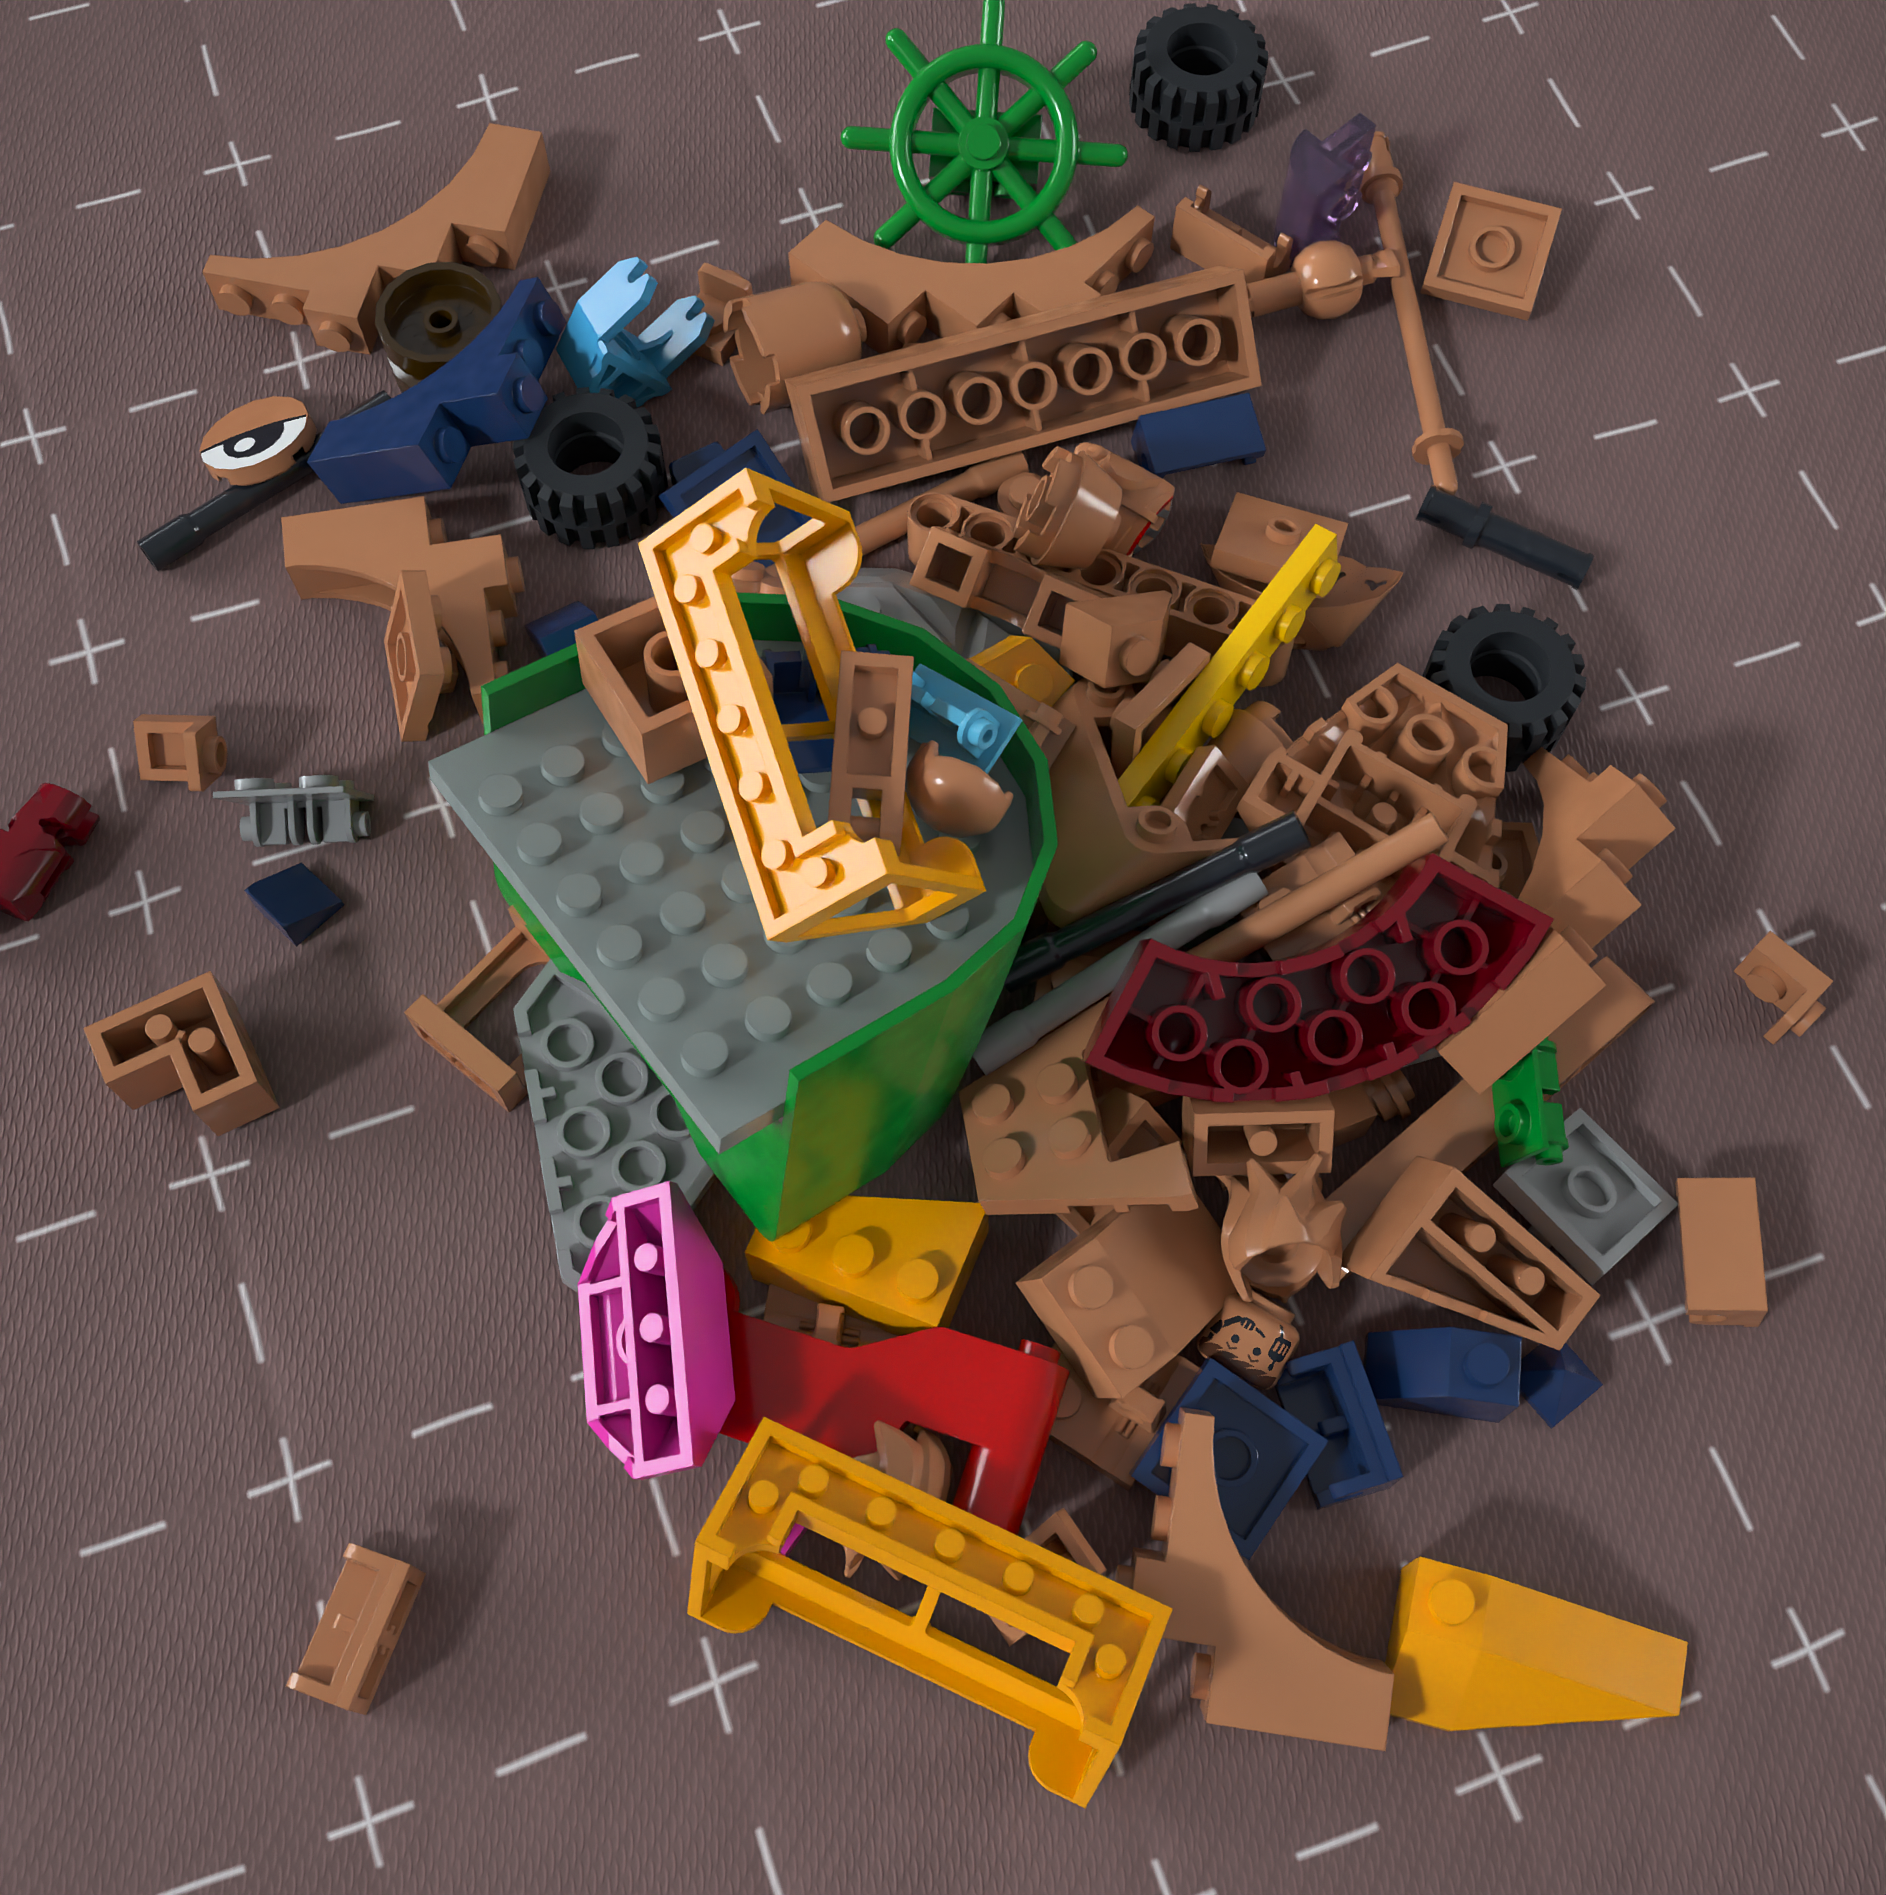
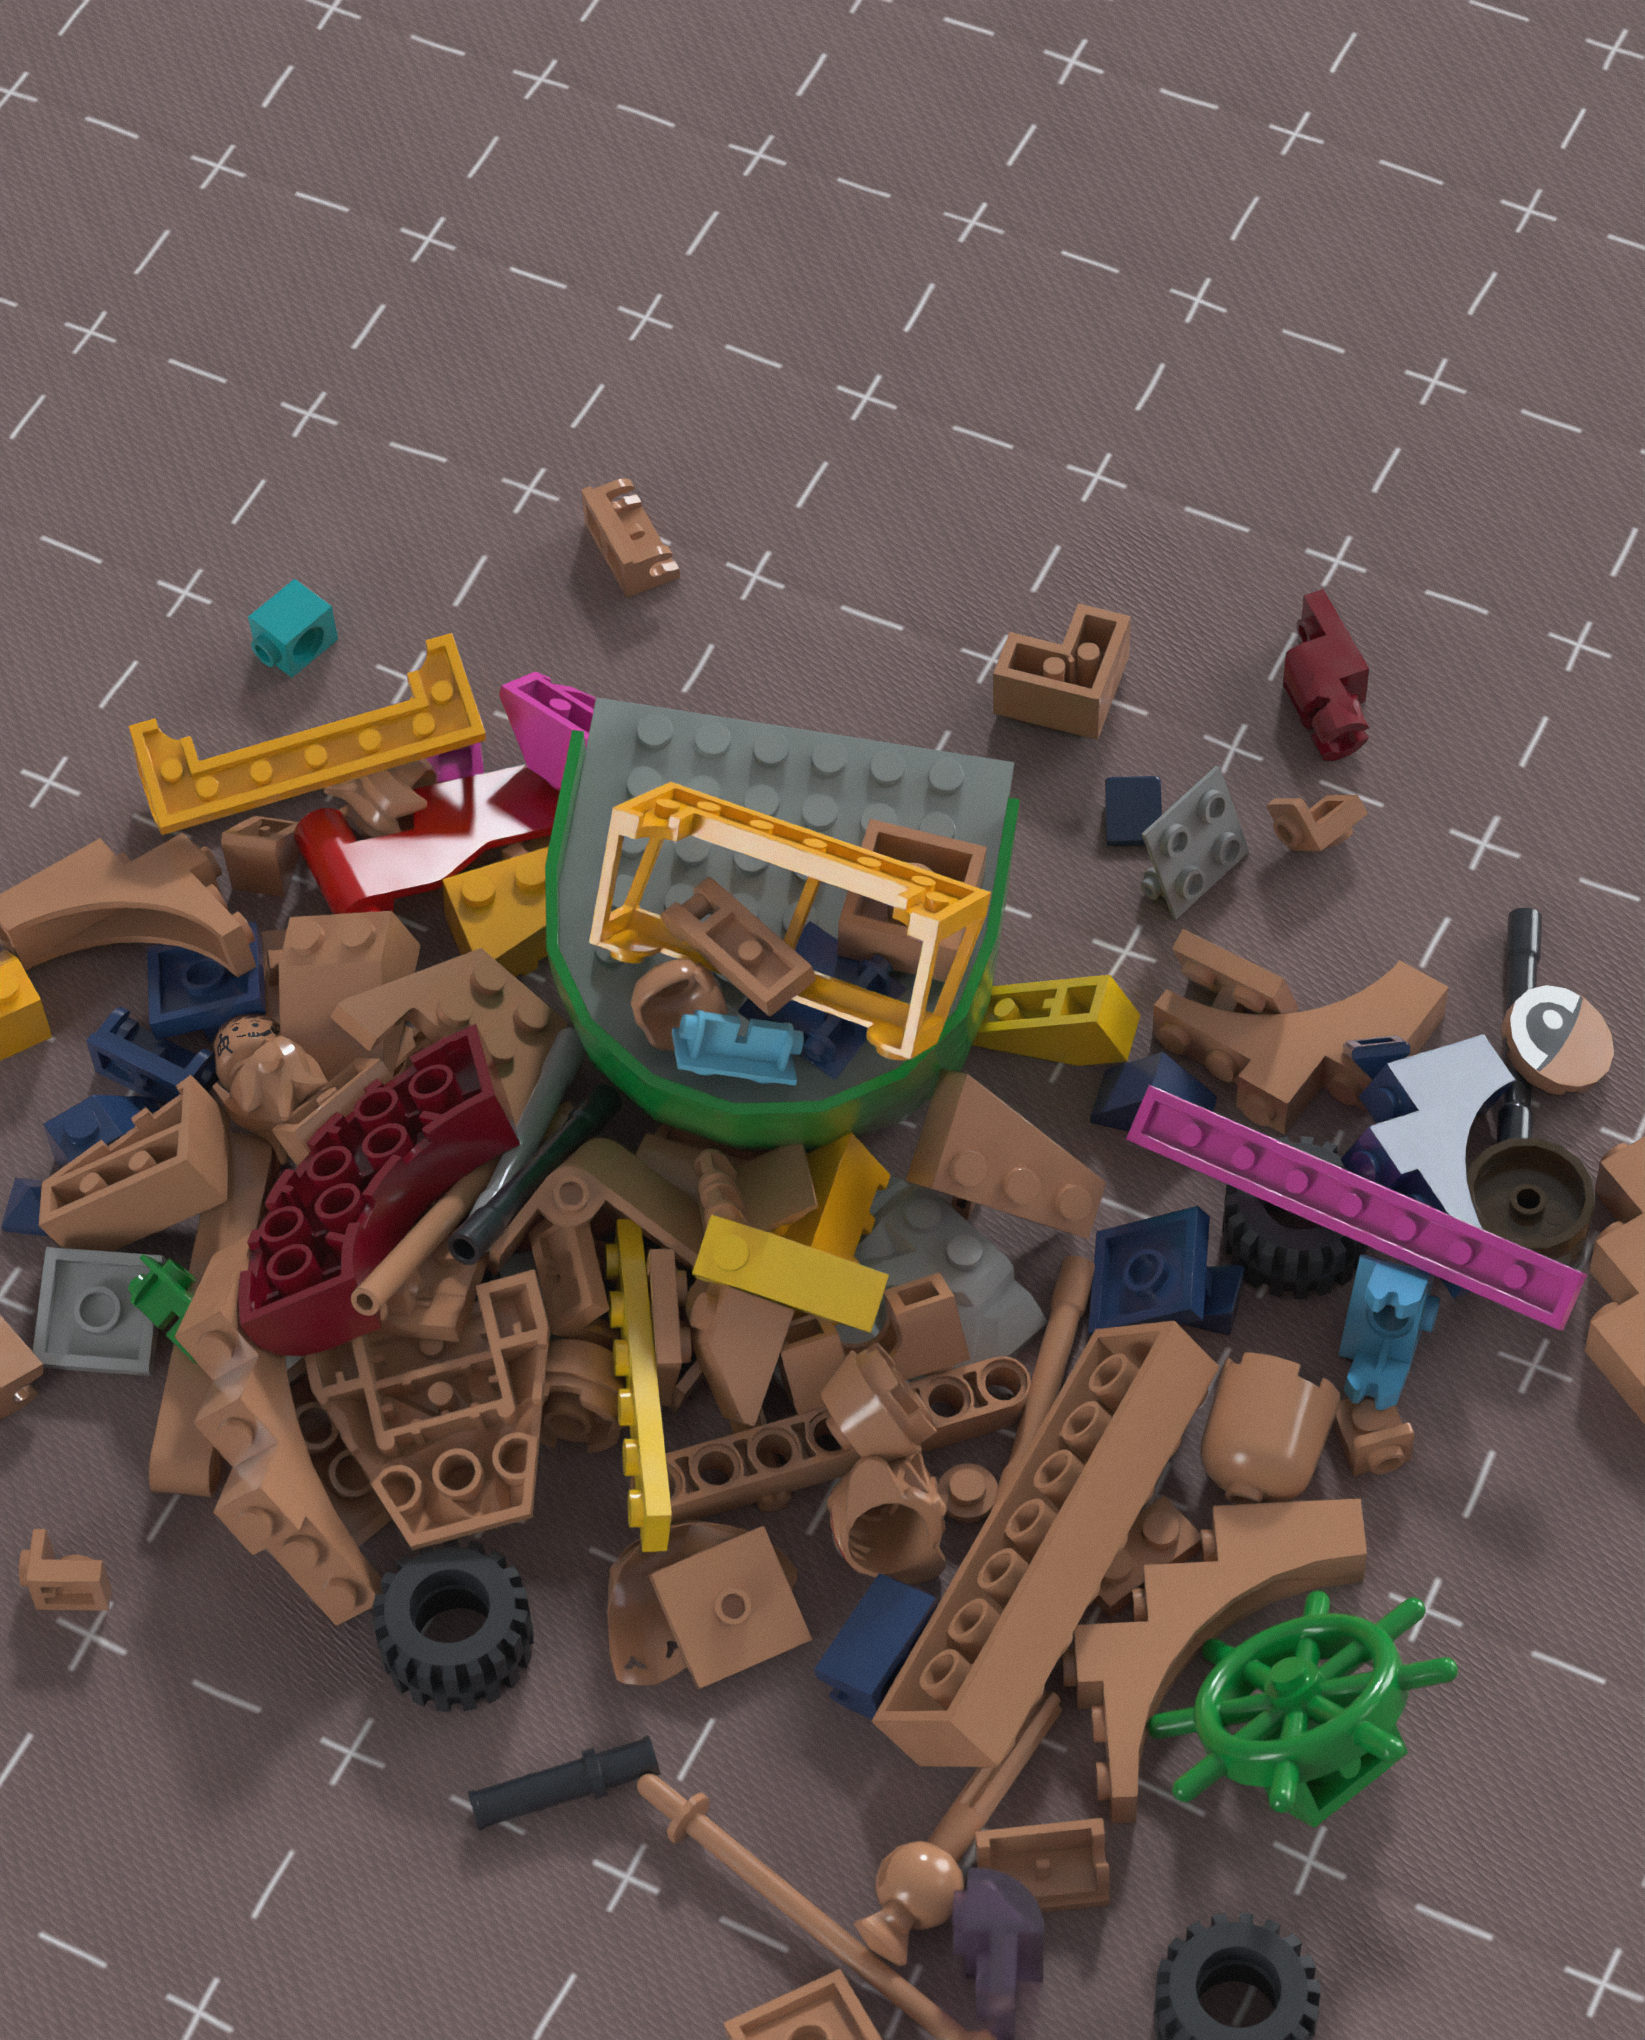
camera: 140 degrees right, 10 degrees down
none -> teal brick [248,578,338,678]
none -> yellow slope [692,1215,889,1334]
none -> dark pink plate [1126,1085,1587,1331]
none -> dark blue slope [1343,1035,1411,1080]

